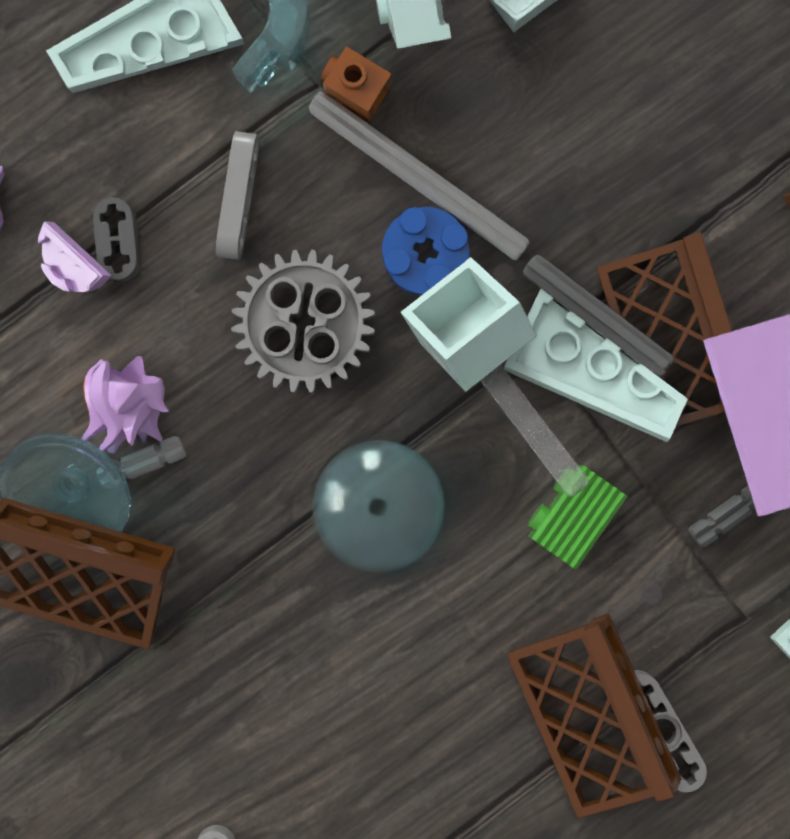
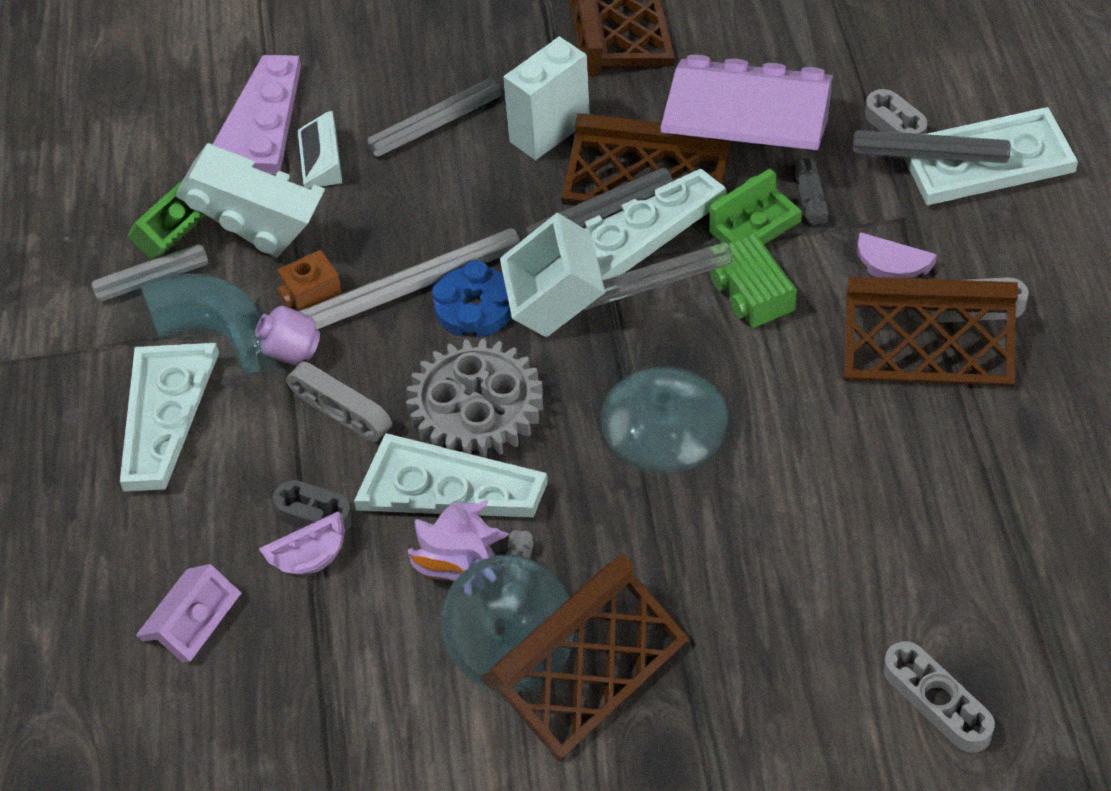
camera: 60 degrees left, 35 degrees down
none -> lavender head [255,306,320,366]
none -> light aqua wing [354,433,547,517]
none -> dark grey axle [366,77,501,158]
none -> light aqua brick [503,36,590,161]
none -> bright green bracket [710,169,802,246]
none -> lavender tile [857,232,937,278]

